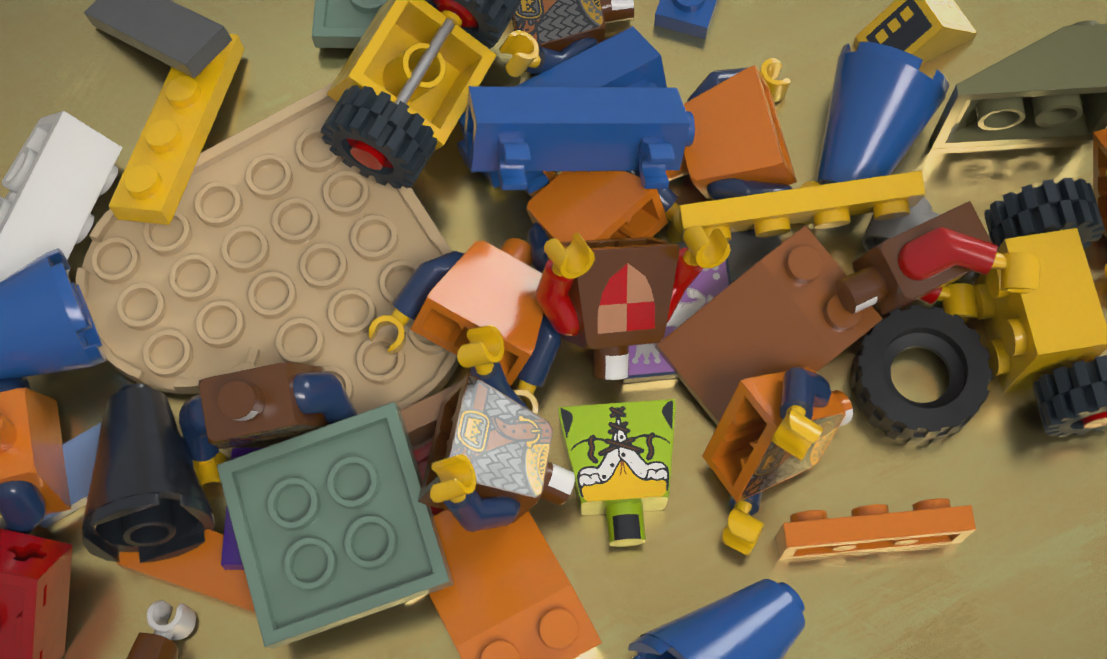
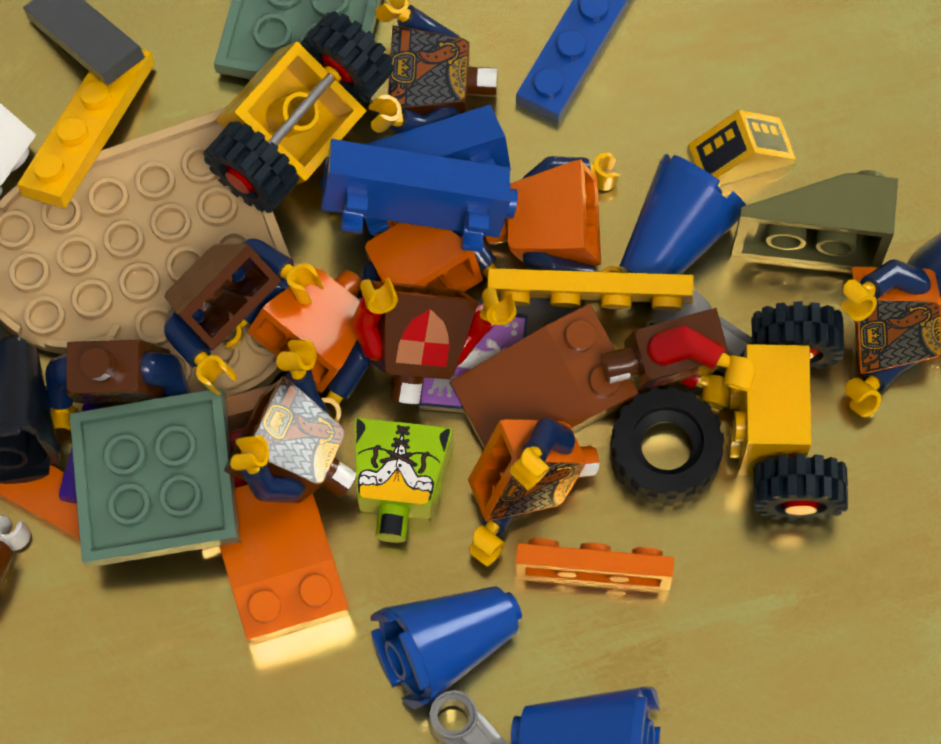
camera: 10 degrees right, 0 degrees up
none -> reddish brown torso [164,238,324,395]

